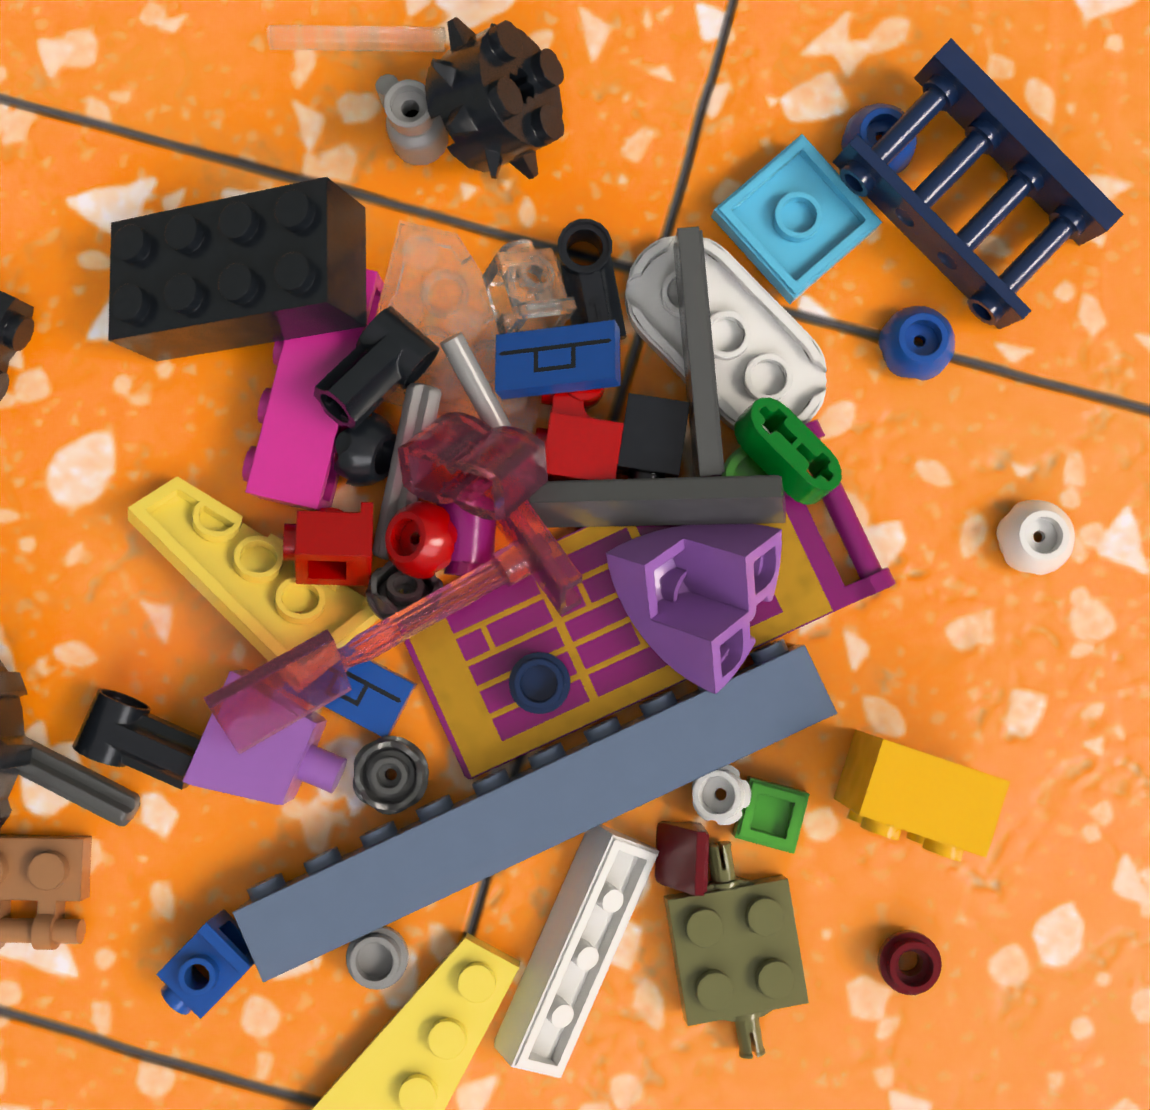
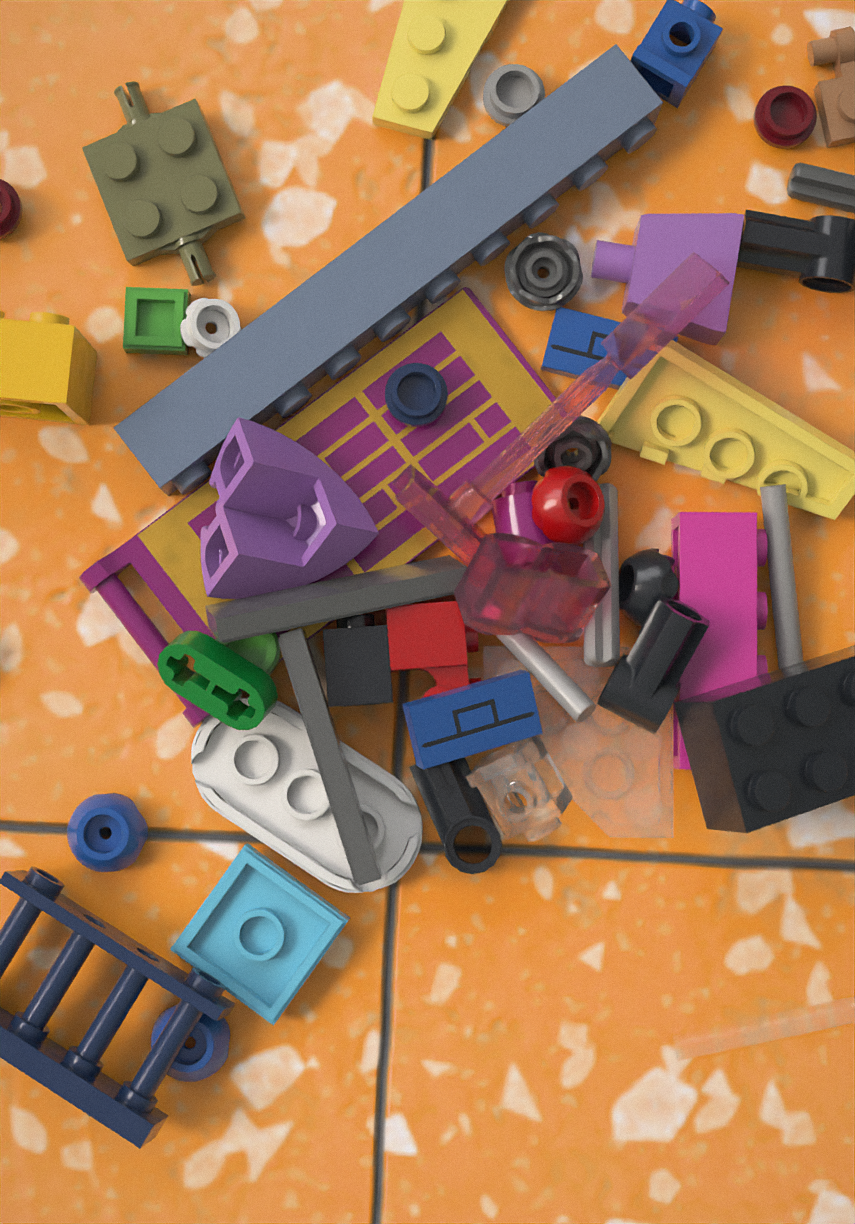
camera: 155 degrees right, 0 degrees up
red brick [283,502,373,586] -> none
light grey piece [375,74,448,166] -> none
black brick [425,17,564,180] -> none
white slope [494,824,659,1078] -> none
dark red slope [655,821,709,896] -> none
none -> dark red plate [753,85,817,149]
none -> light grey bar [760,484,804,669]

